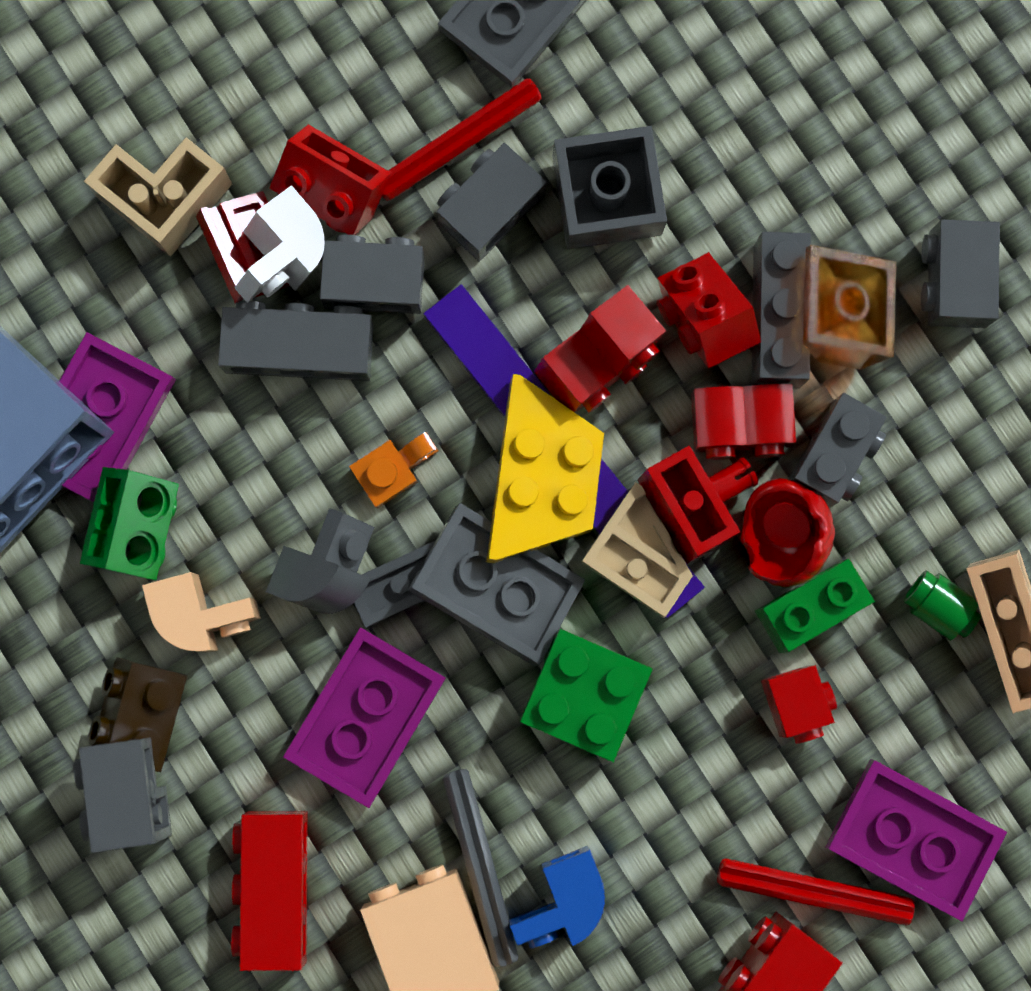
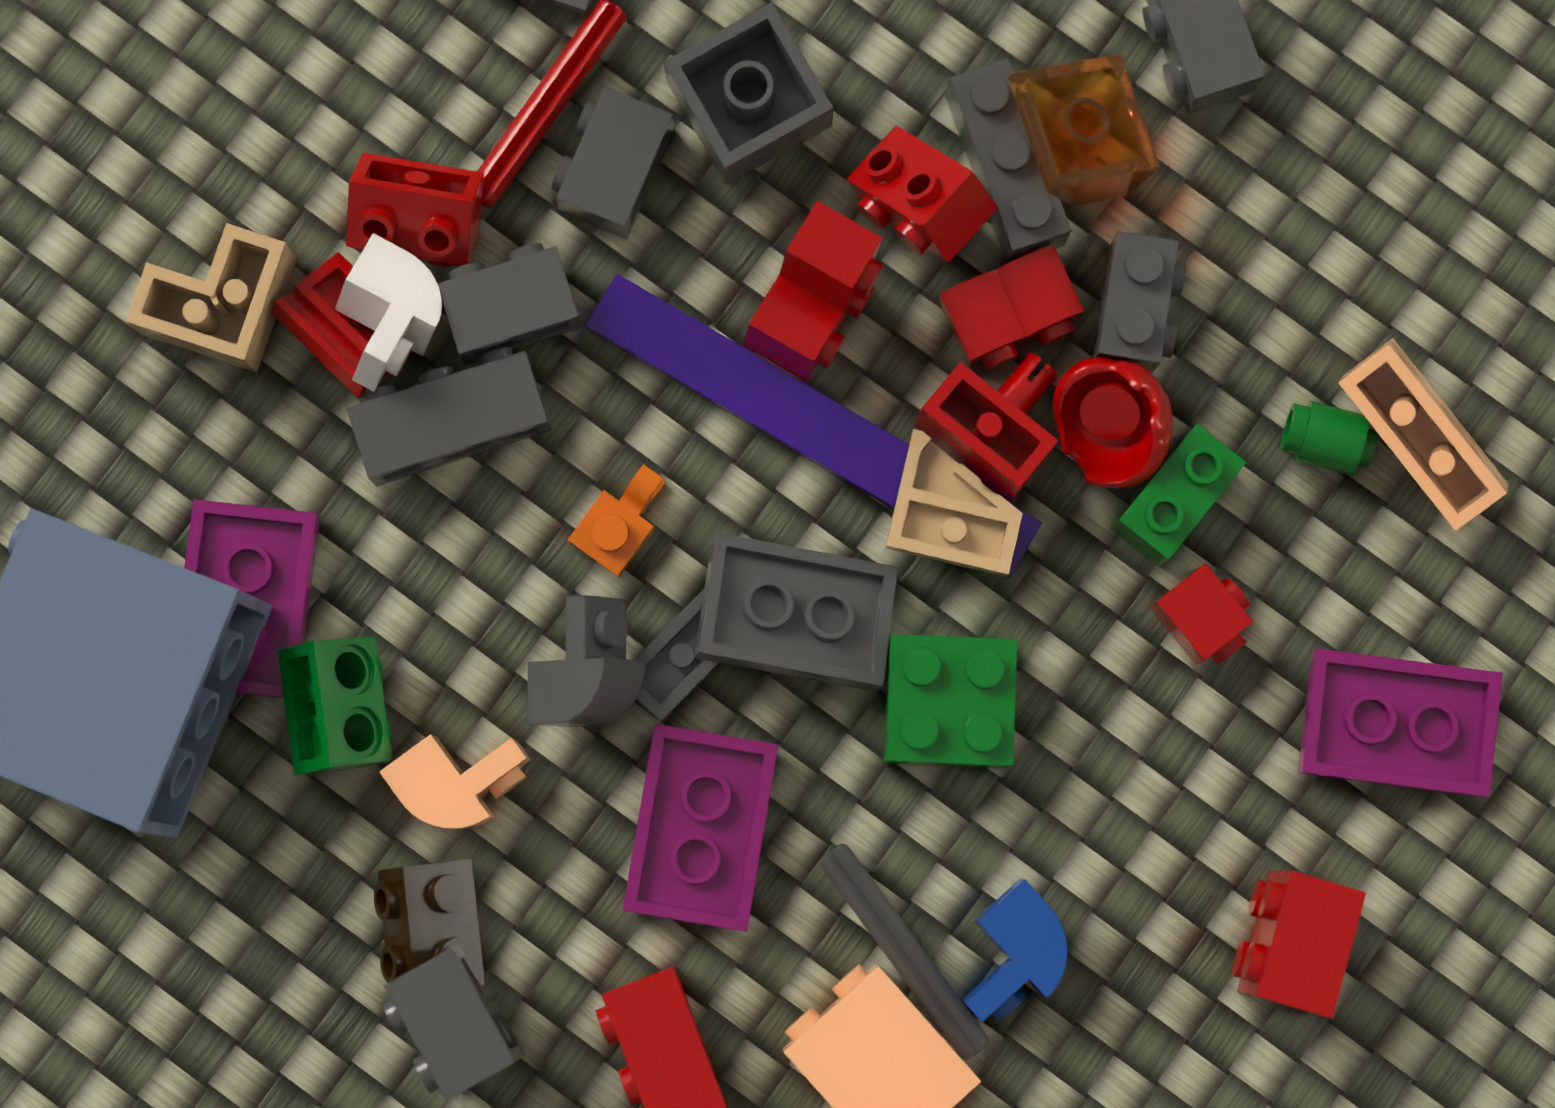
camera: 15 degrees left, 0 degrees up
yellow wing [486,374,604,563] -> none
red axle [717,858,915,926] -> none

